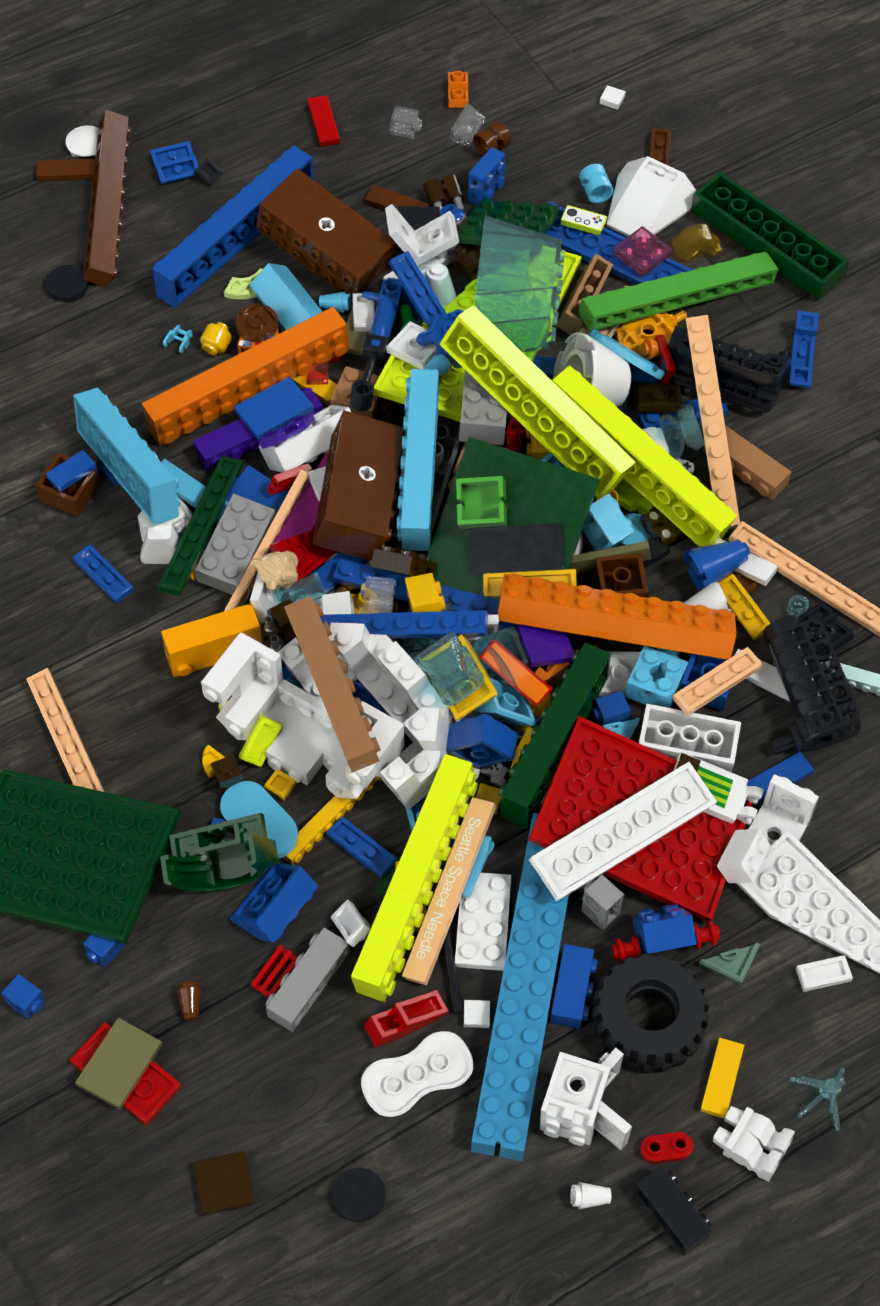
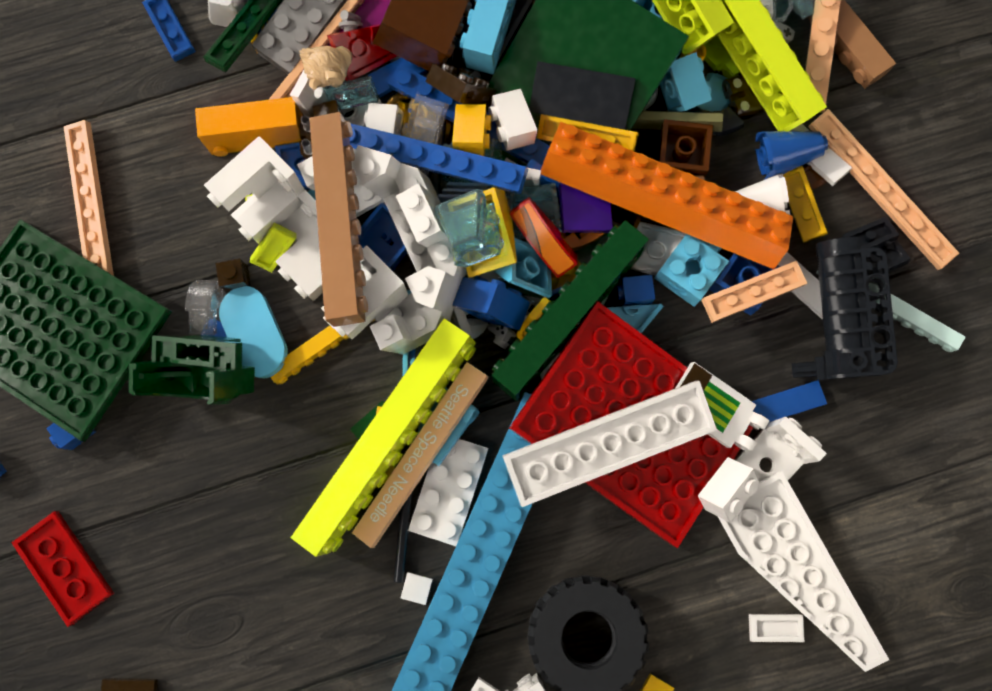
camera: 15 degrees right, 20 degrees up
olive tile [75,1018,163,1110] -> none
reddish brown cone [176,981,202,1021] -> none
yellow tile [202,745,225,778] -> none
blue slope [229,863,318,943] -> none
red tile [251,945,298,998] -> none
yellow tile [263,769,297,802] -> none
light grey brick [266,928,350,1032] -> none
blue tile [326,816,398,879] -> none
white tile [331,899,370,947] -> none
white plate [361,1031,473,1117] -> none
red slope [364,990,449,1047] -> none
bright green piece [456,476,507,529] -> none
yellow tile [476,783,500,814] -> none
blue brick [550,944,598,1029] -> none
light grey brick [581,875,624,930] -> none
blue brick [612,904,721,964] -> none
white brick [639,704,741,773] -> none
sand green tile [698,943,760,986] -> none
clear light blue bush [787,595,809,618] -> none
none -> clear brick [185,280,223,335]
none -> light grey plate [339,10,363,31]
none -> white brick [488,89,537,151]

